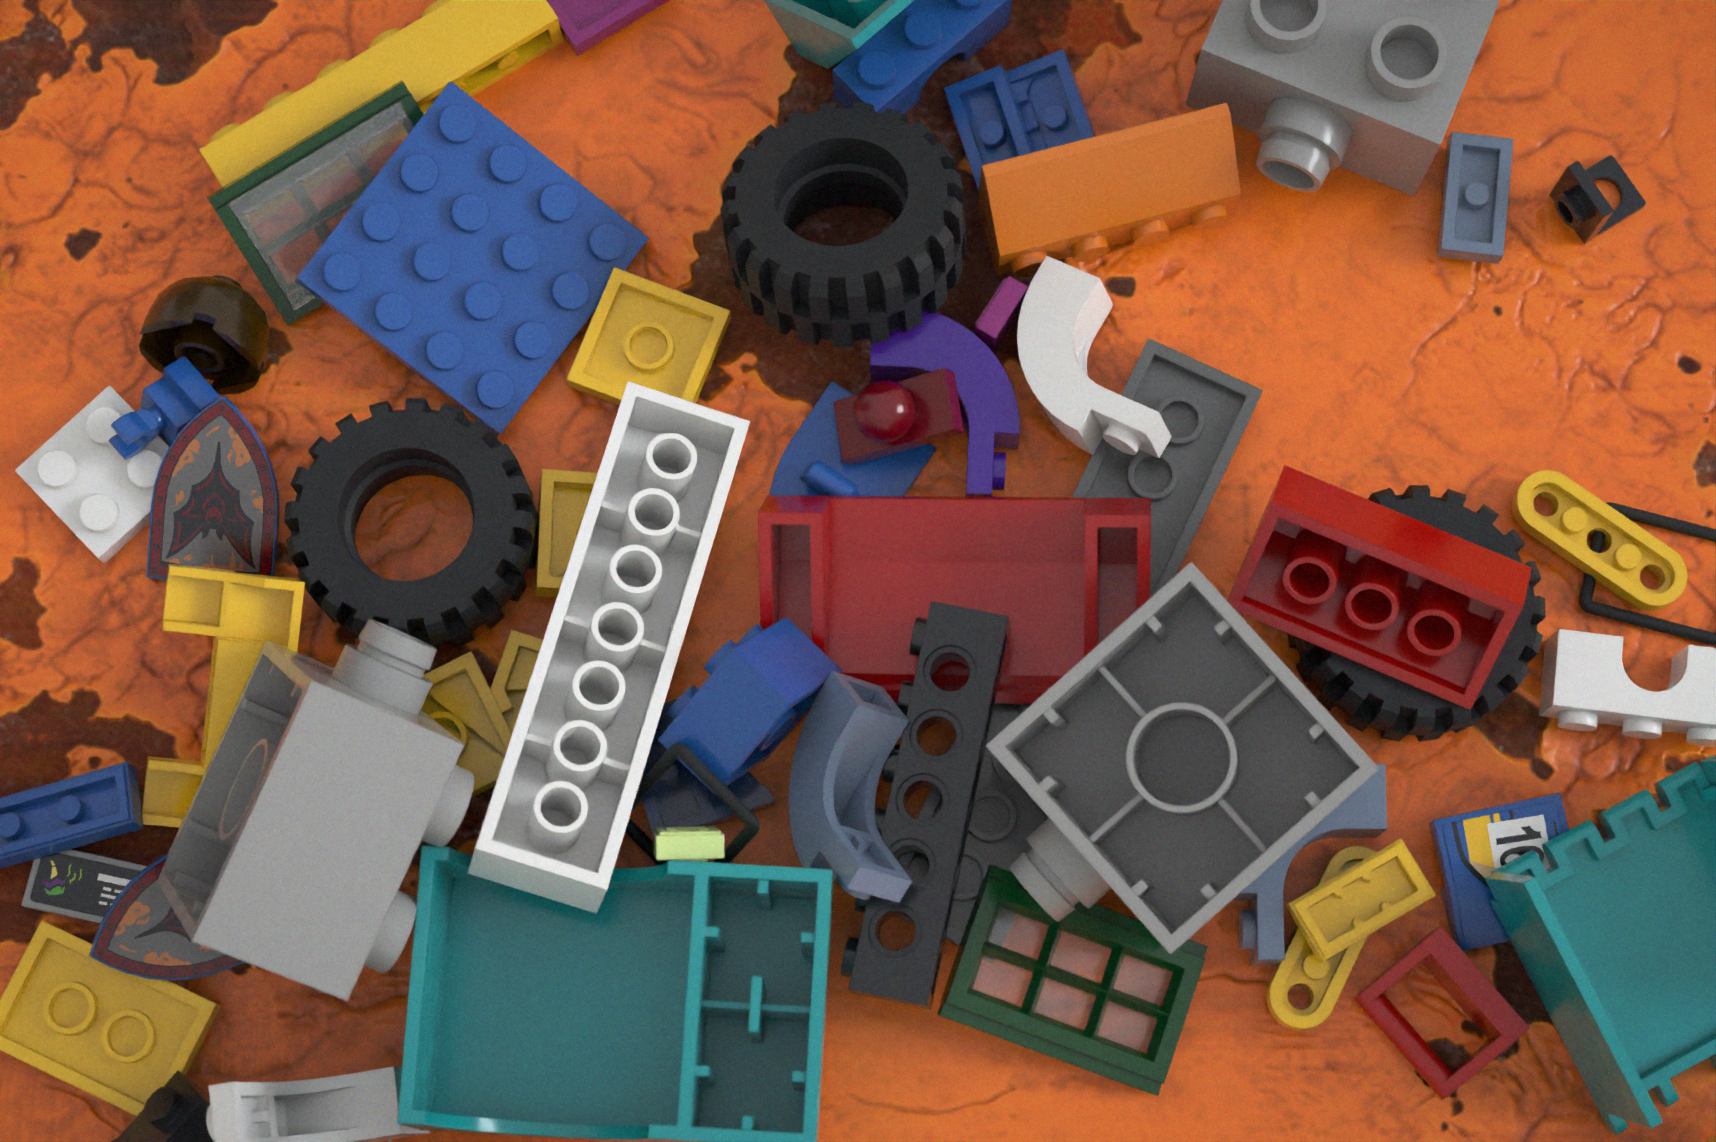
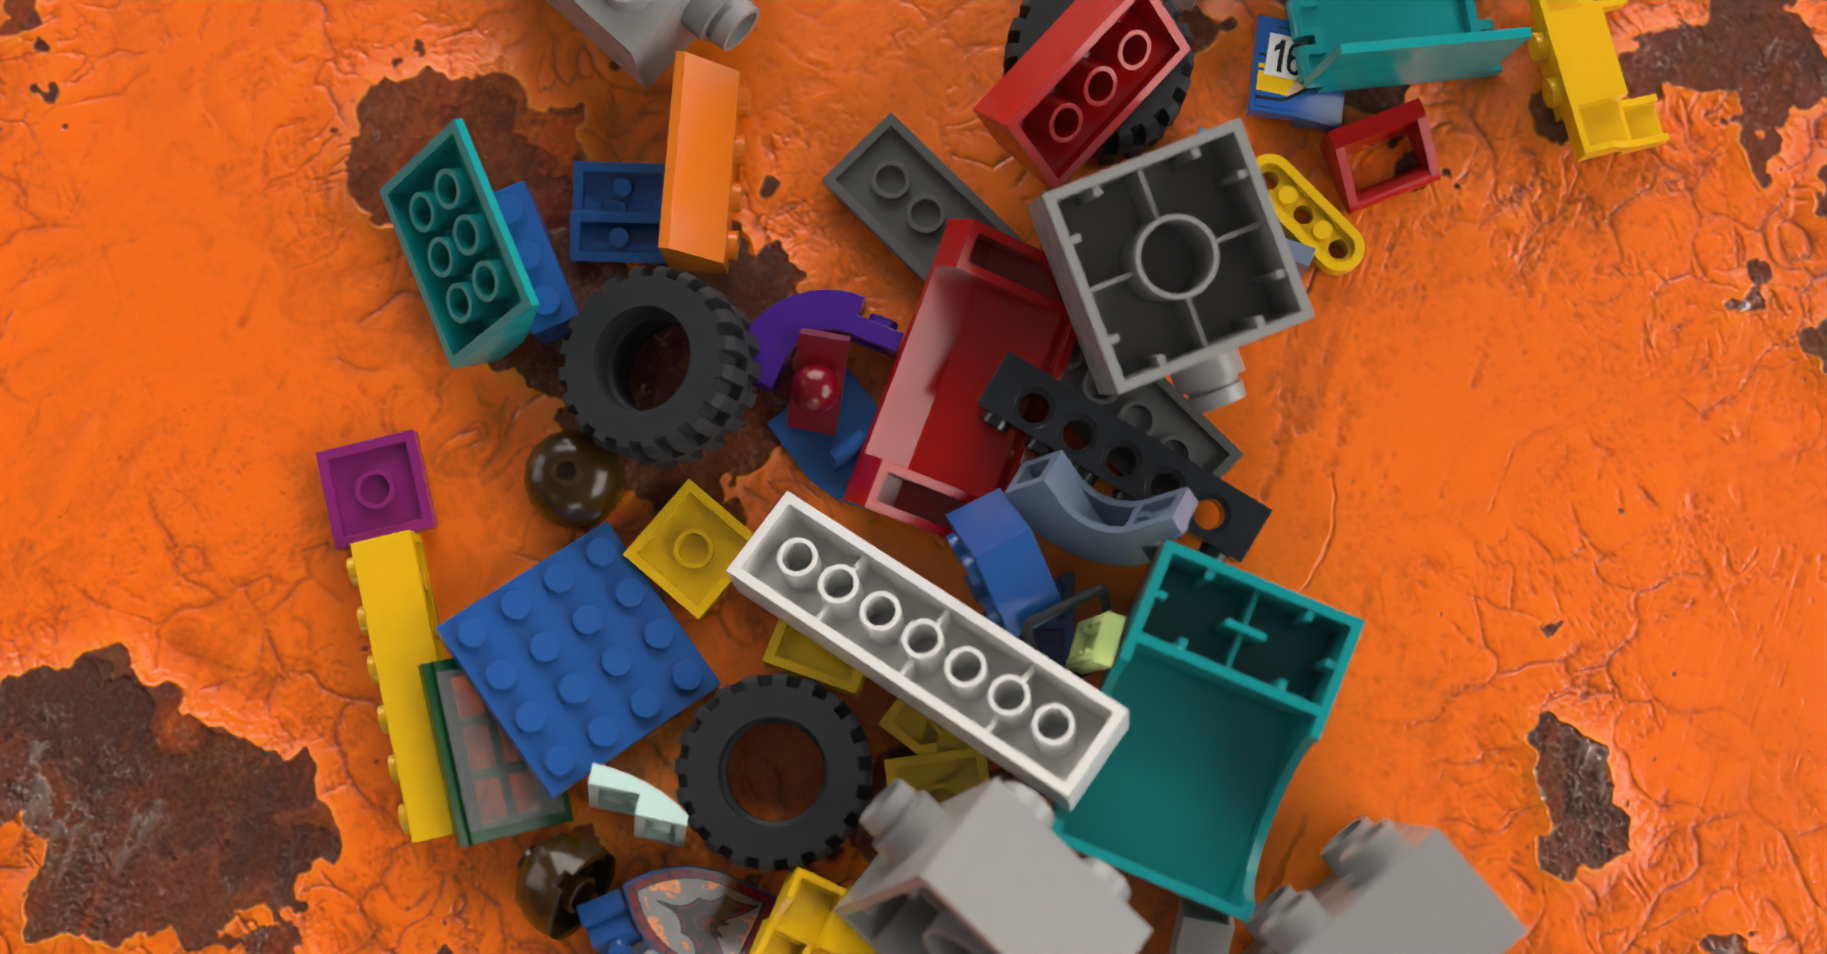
camera: 70 degrees left, 5 degrees up
dark green piece [937,865,1207,1096] -> none
magenta tile [974,276,1028,353] -> none
white arch [1017,255,1172,458] -> none
yellow plate [1286,839,1436,963] -> none
none -> dark brown cylinder [524,429,626,529]
none -> light aqua slope [588,763,689,847]

